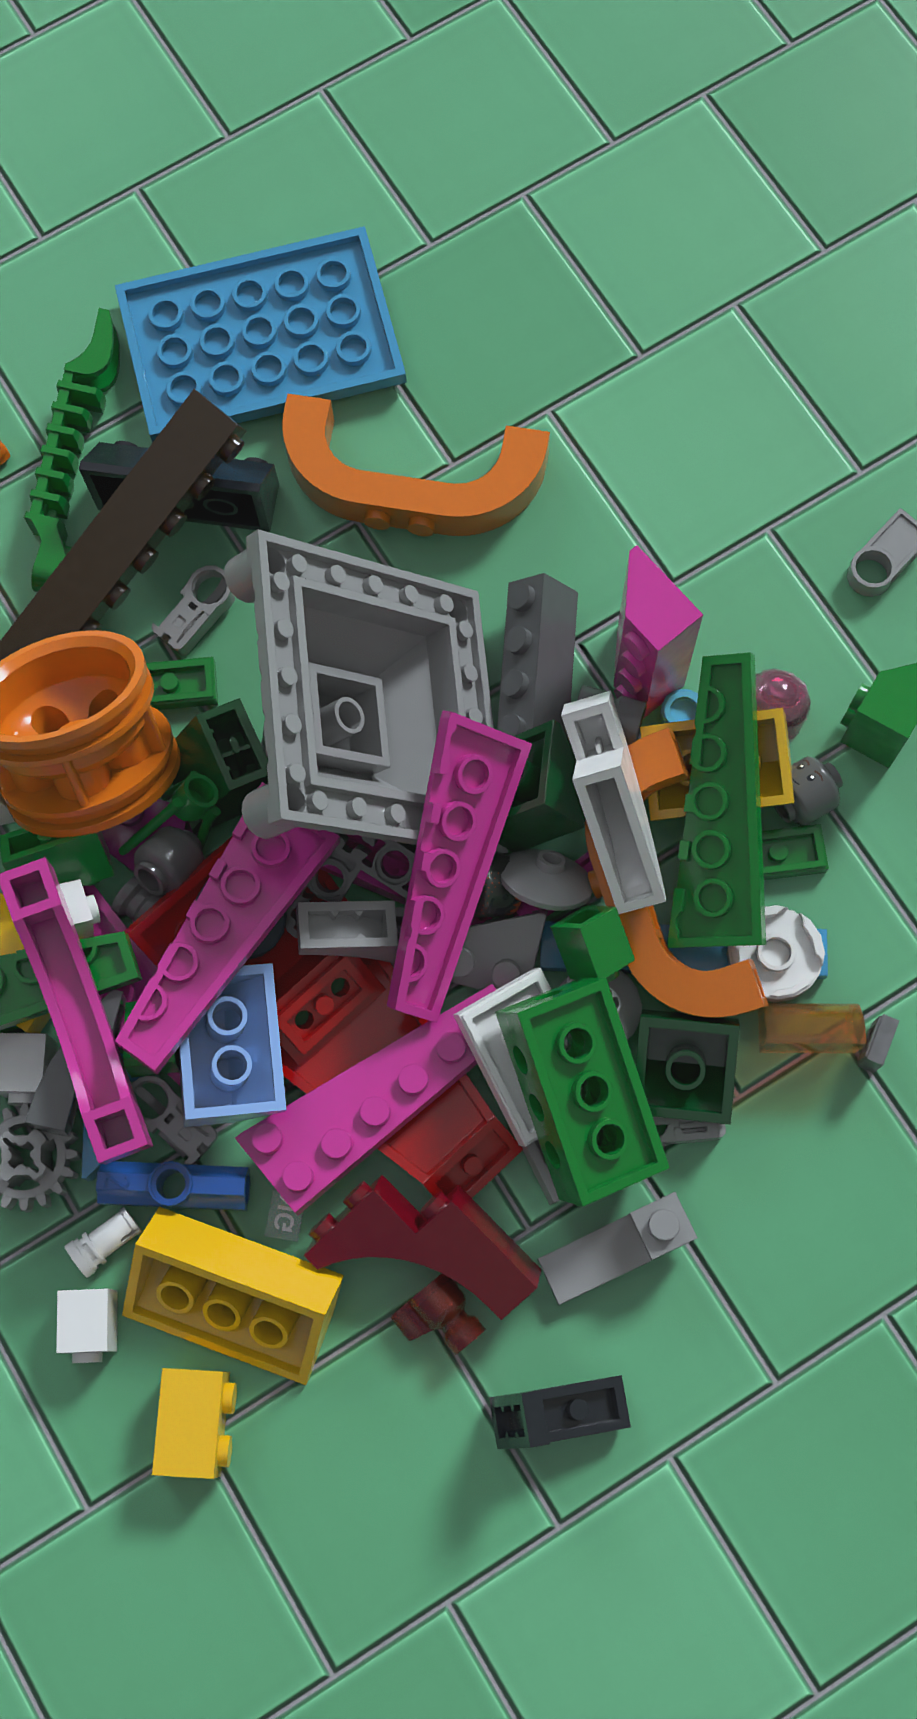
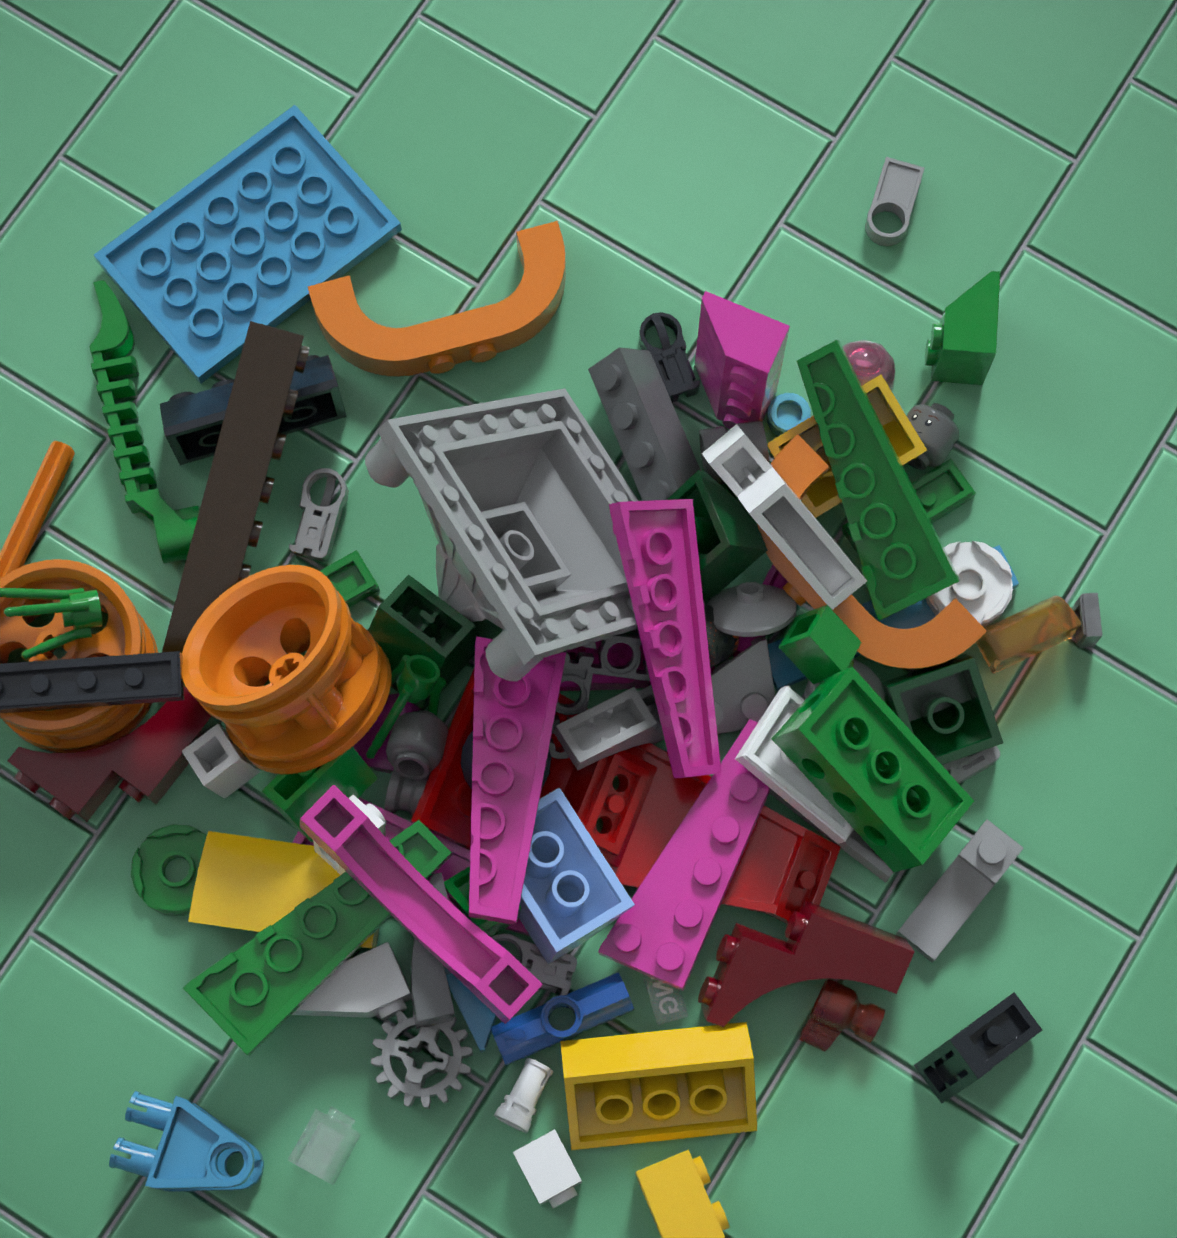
camera: 30 degrees left, 0 degrees up
none -> black piece [639,312,700,403]

